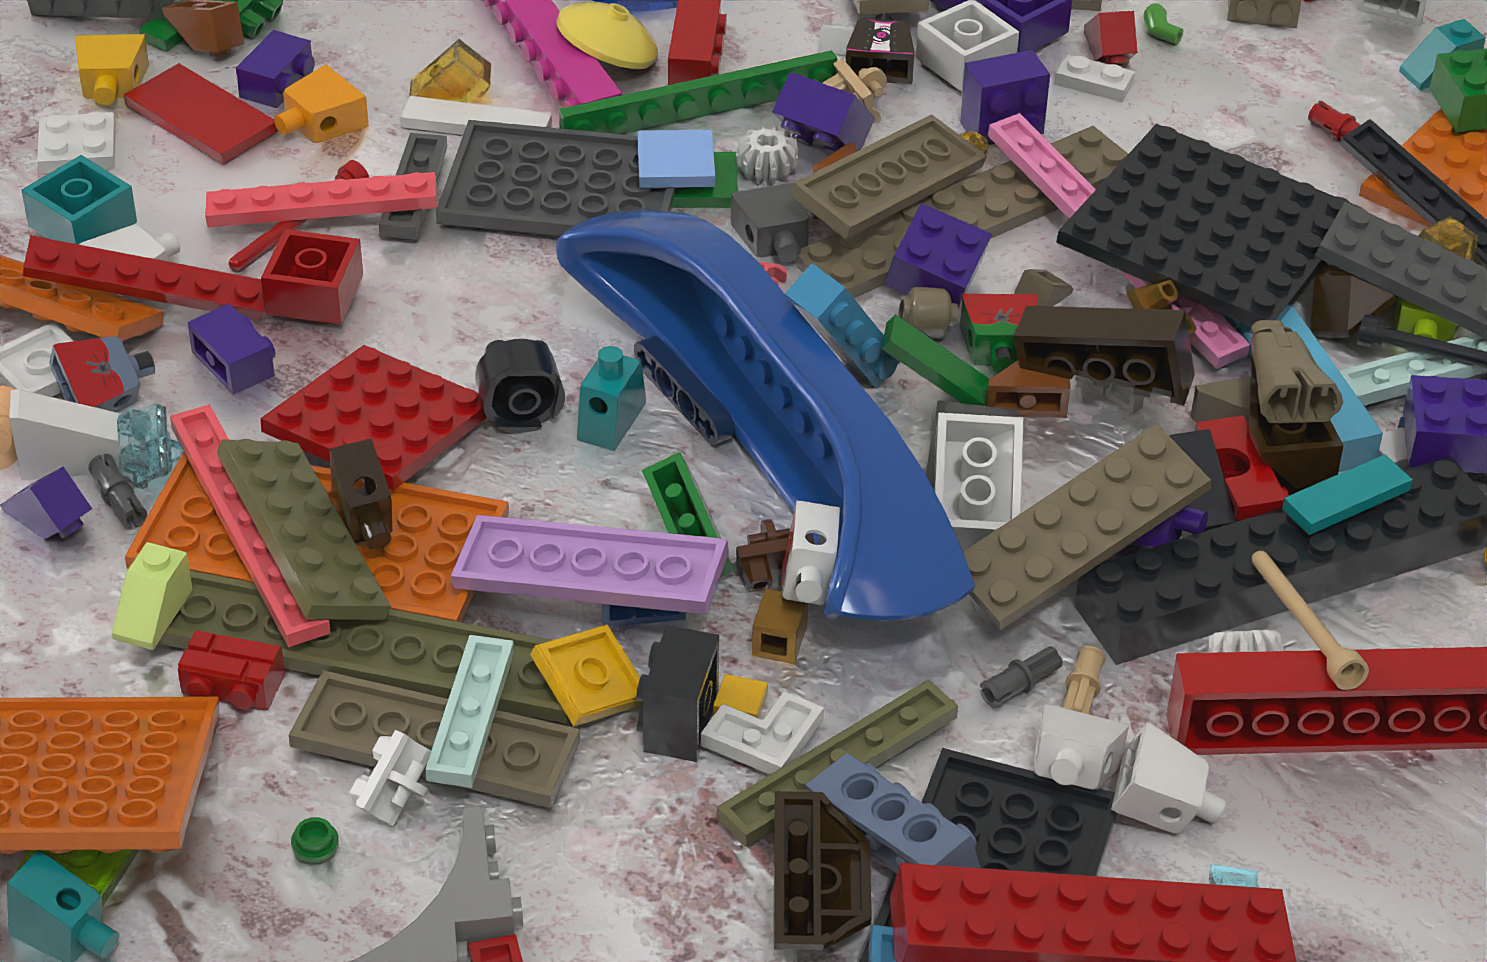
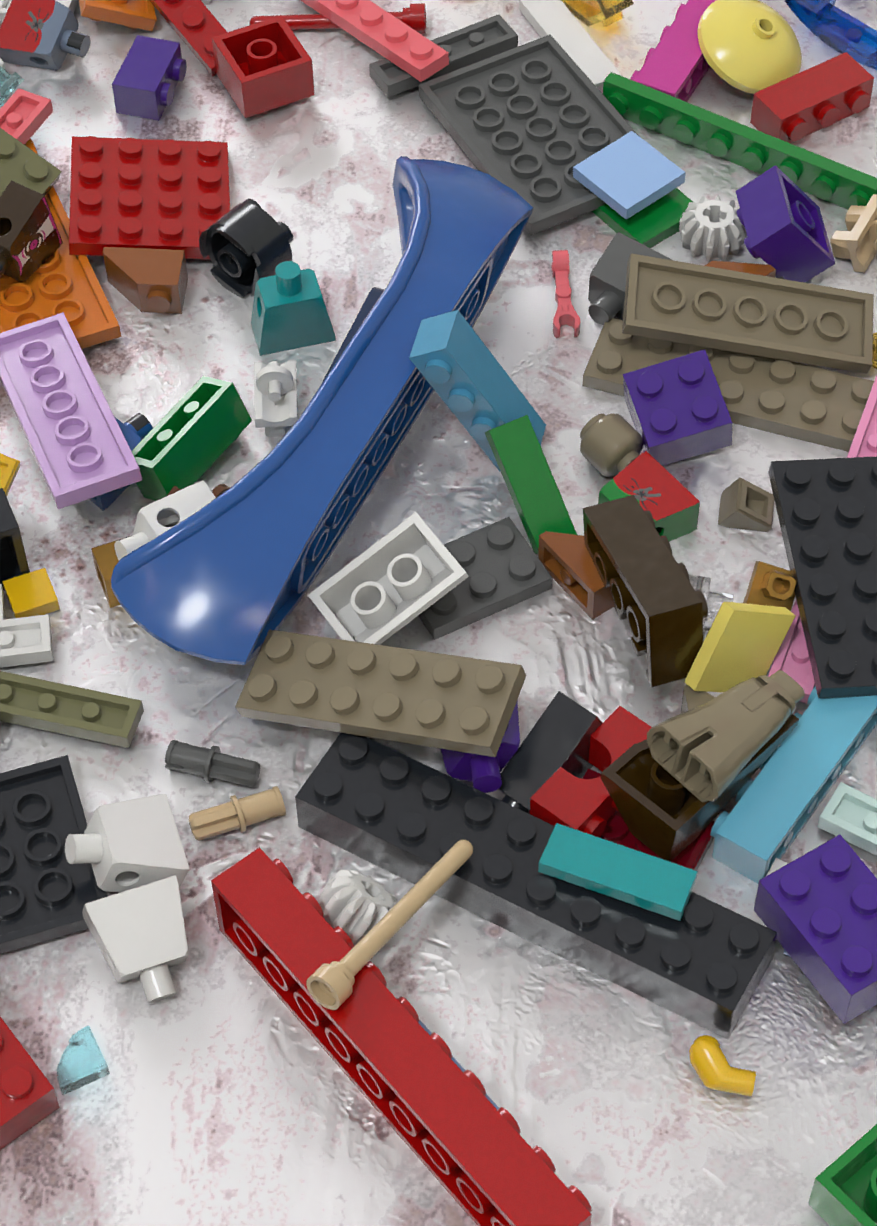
camera: 55 degrees right, 10 degrees up
none -> dark orange slope [103,247,188,314]
none -> white hips [254,360,298,437]
none -> light yellow tile [684,601,796,692]

